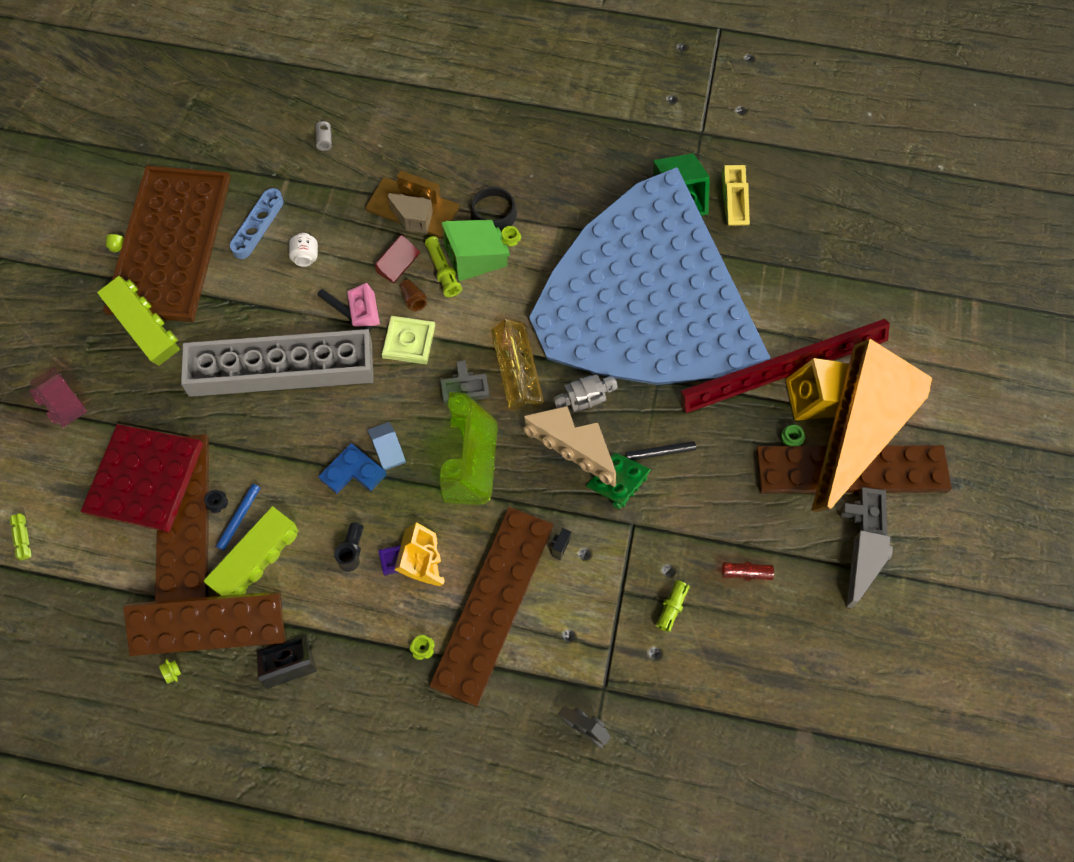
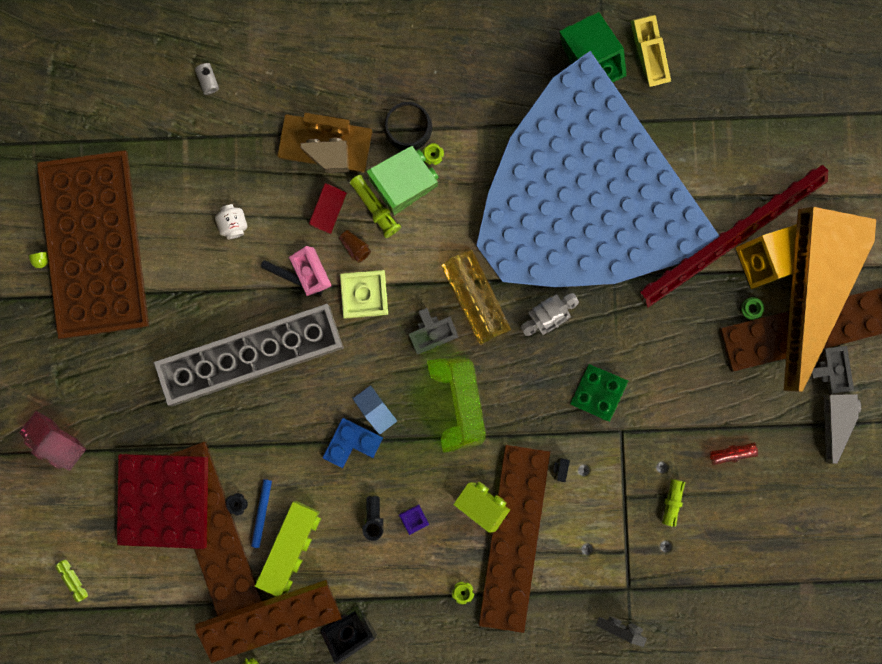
camera: 10 degrees left, 20 degrees up
lime brick [97,276,180,366] -> none
medium blue beam [230,188,284,259] -> none
yellow slope [394,522,444,586] -> none
tan slope [523,406,616,487] -> none
black bar [625,441,696,460] -> none
none -> lime brick [453,482,510,532]

